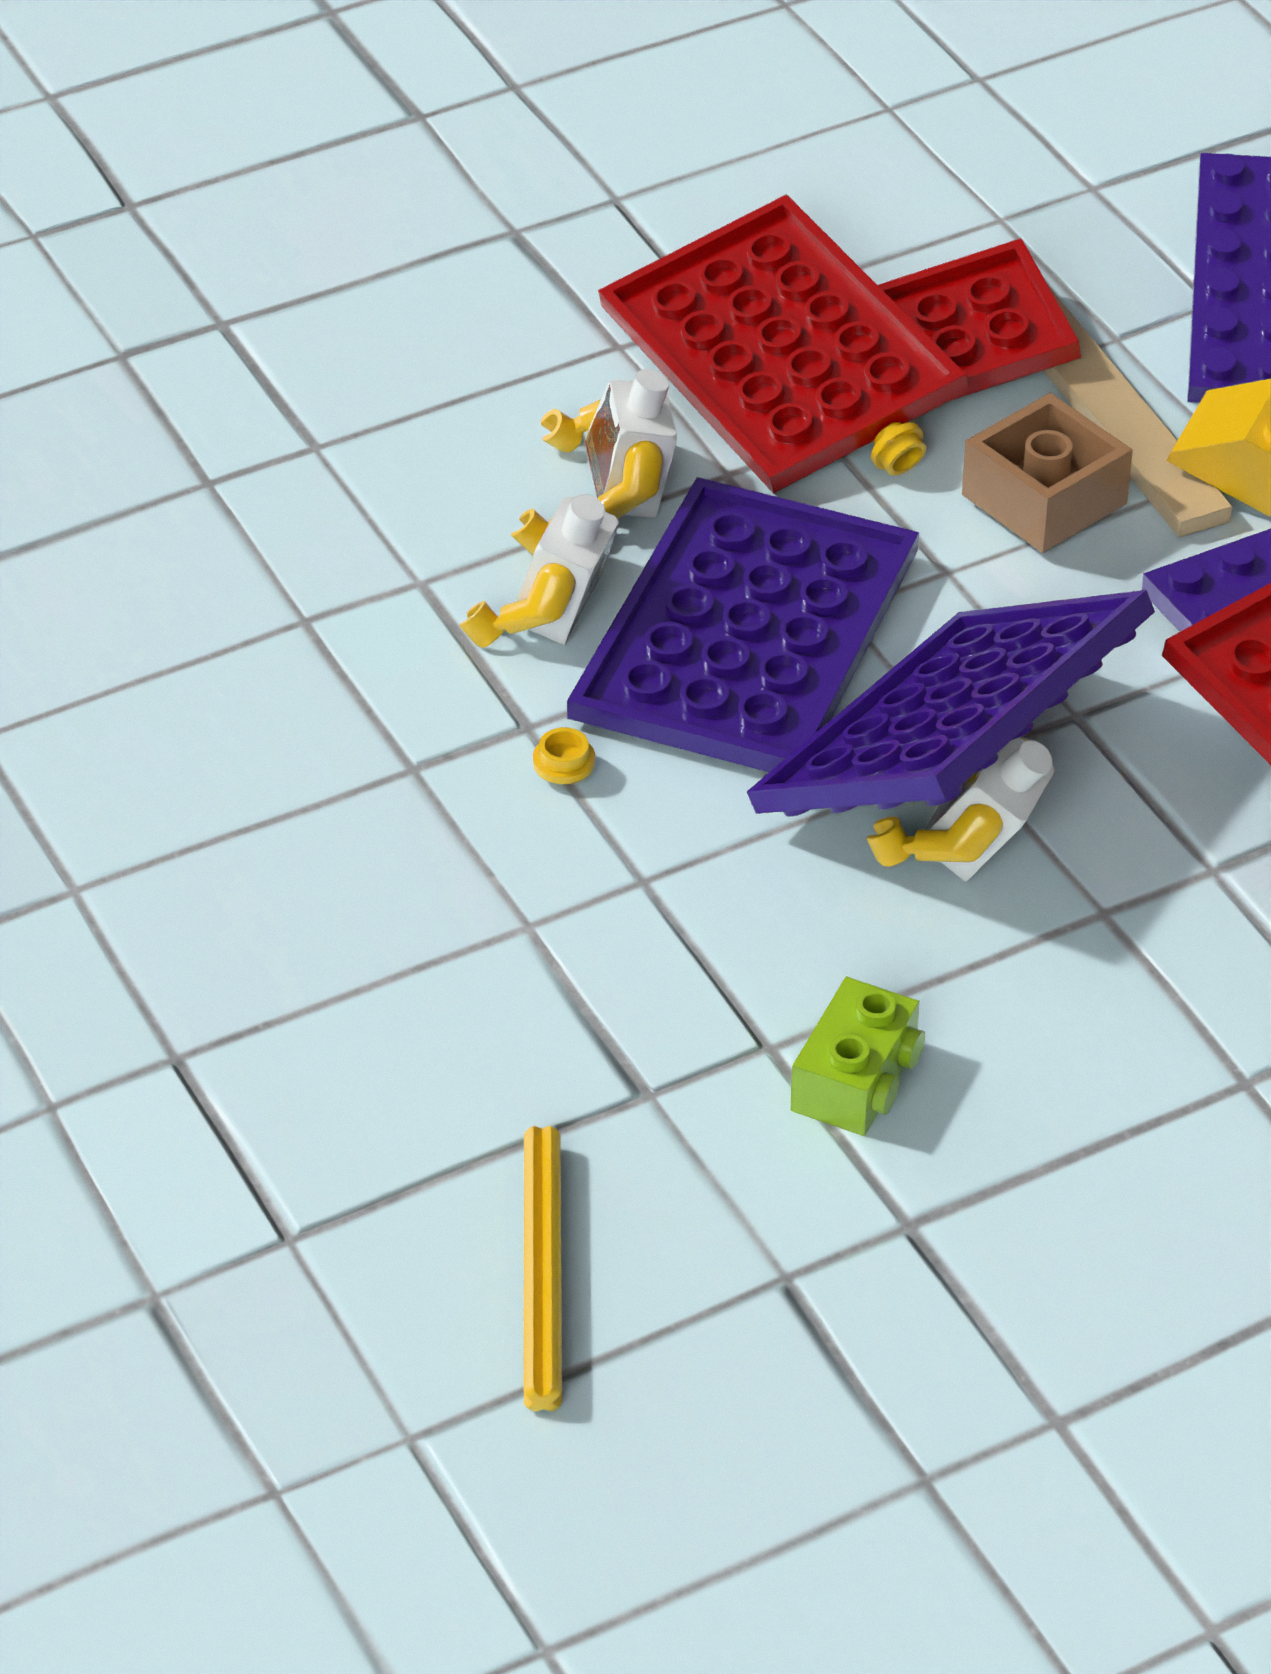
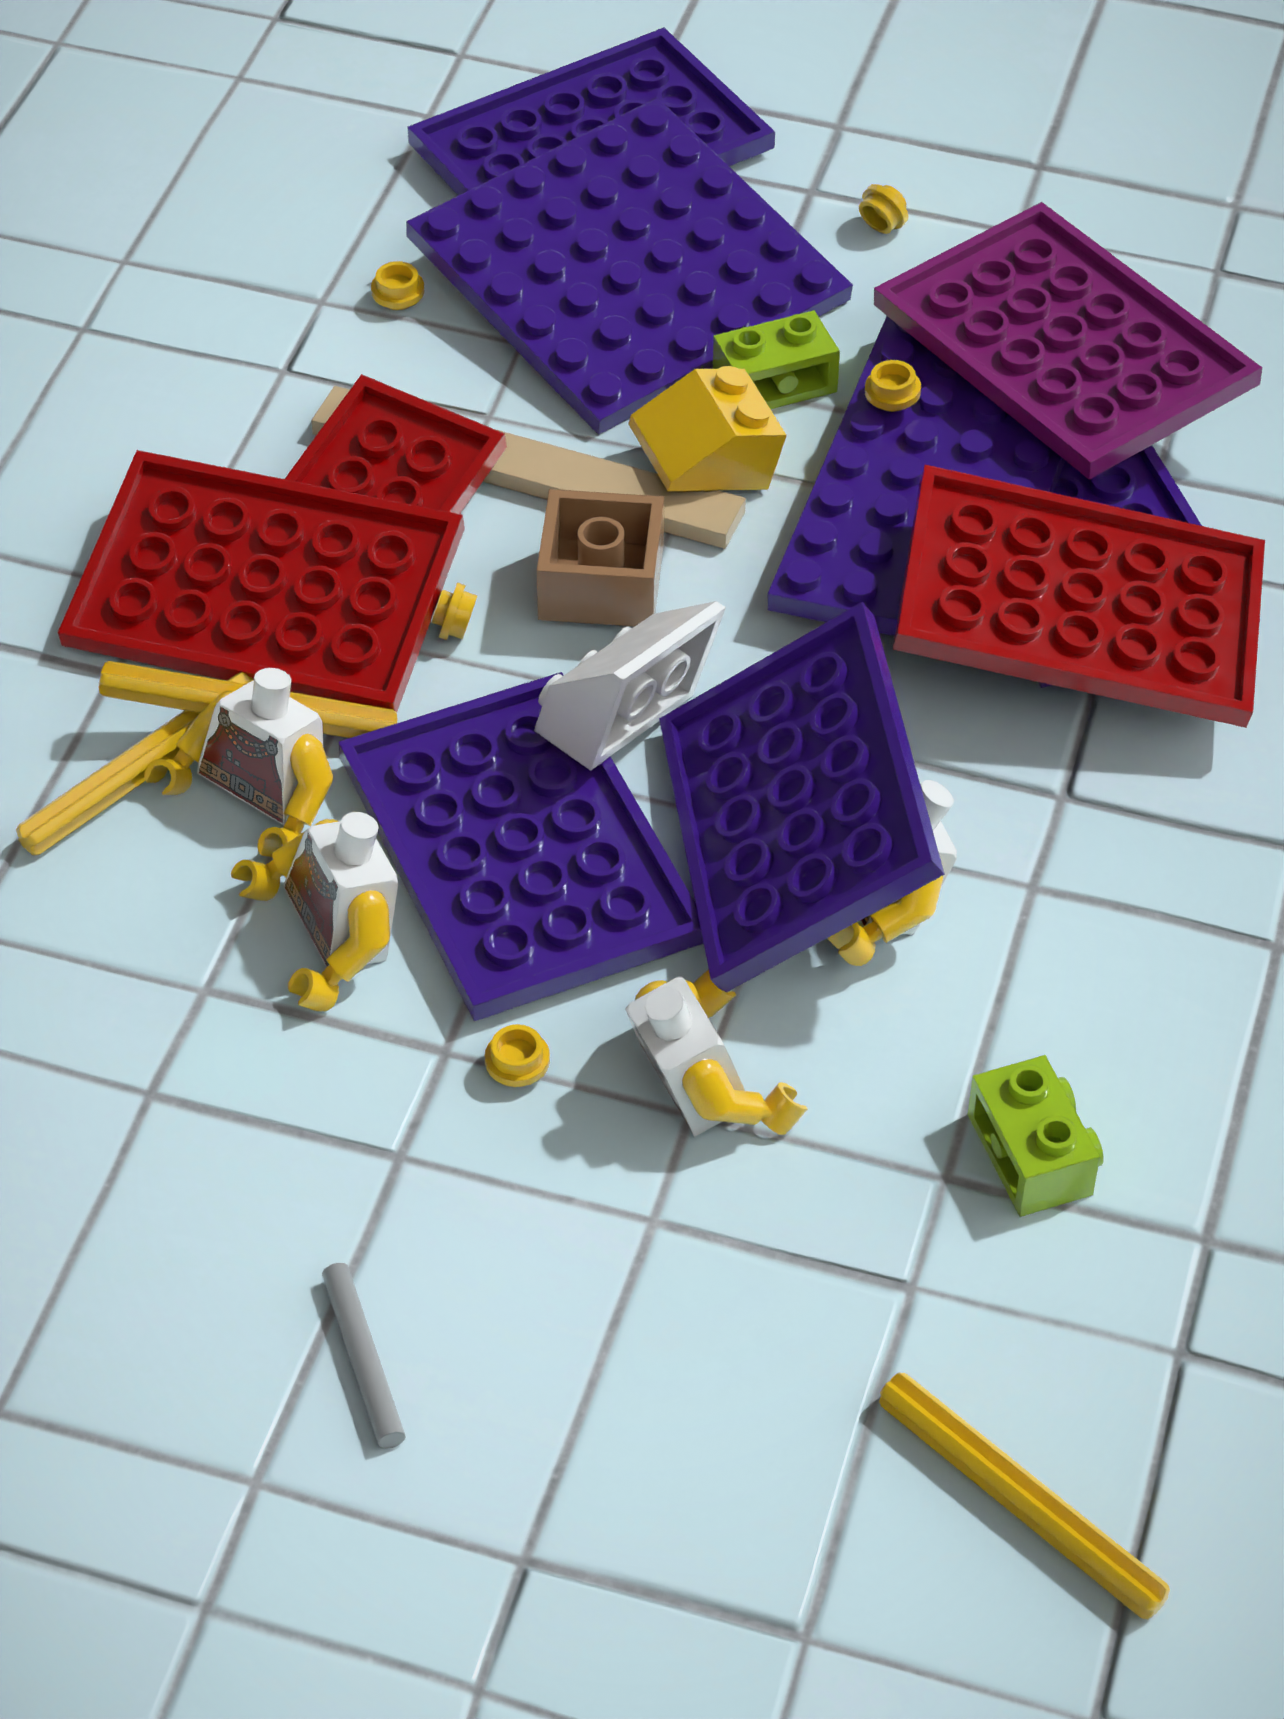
camera: 45 degrees left, 5 degrees up
none -> yellow axle [16,672,254,856]
none -> yellow axle [99,661,397,738]
none -> light grey bar [322,1263,406,1448]
none -> yellow plate [371,261,425,310]
none -> white slope [534,601,726,771]
none -> torso [625,969,808,1137]

